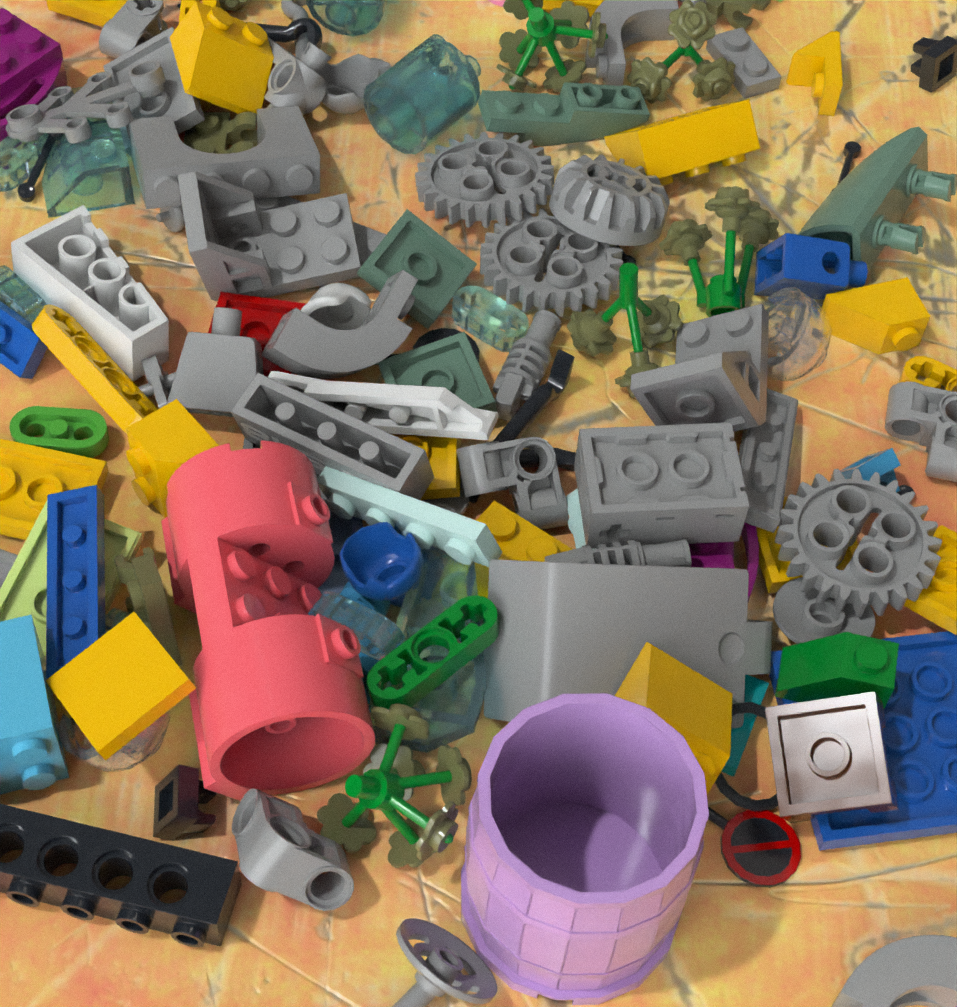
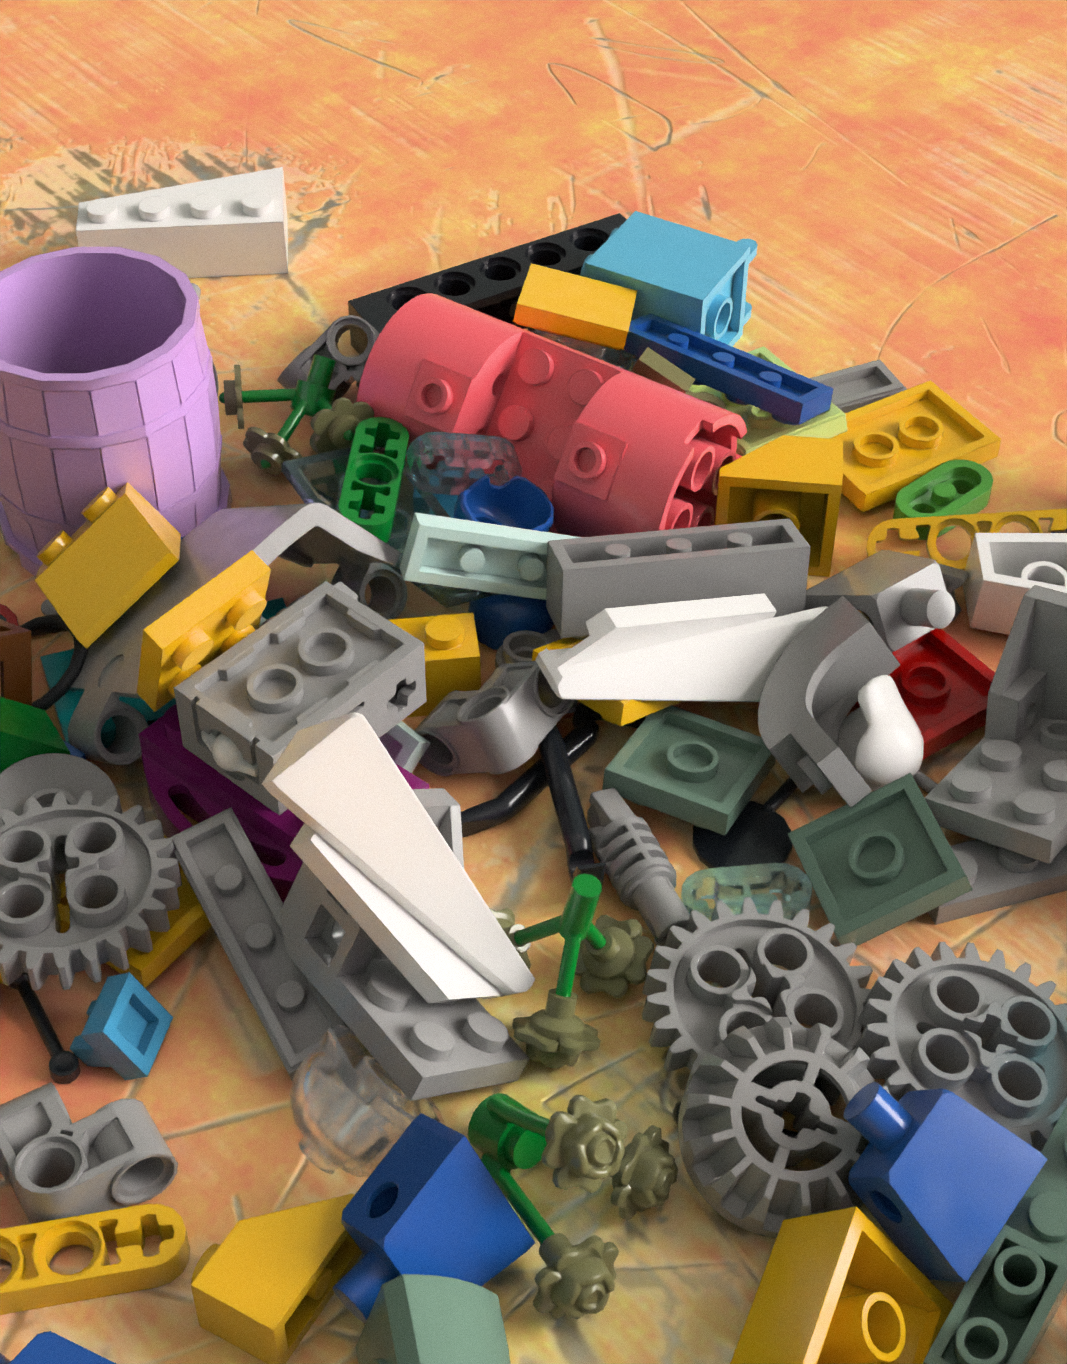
camera: 140 degrees right, 10 degrees down
none -> yellow plate [137,550,271,712]
none -> white wedge [262,712,535,1004]
none -> blue torso [843,1082,1047,1282]

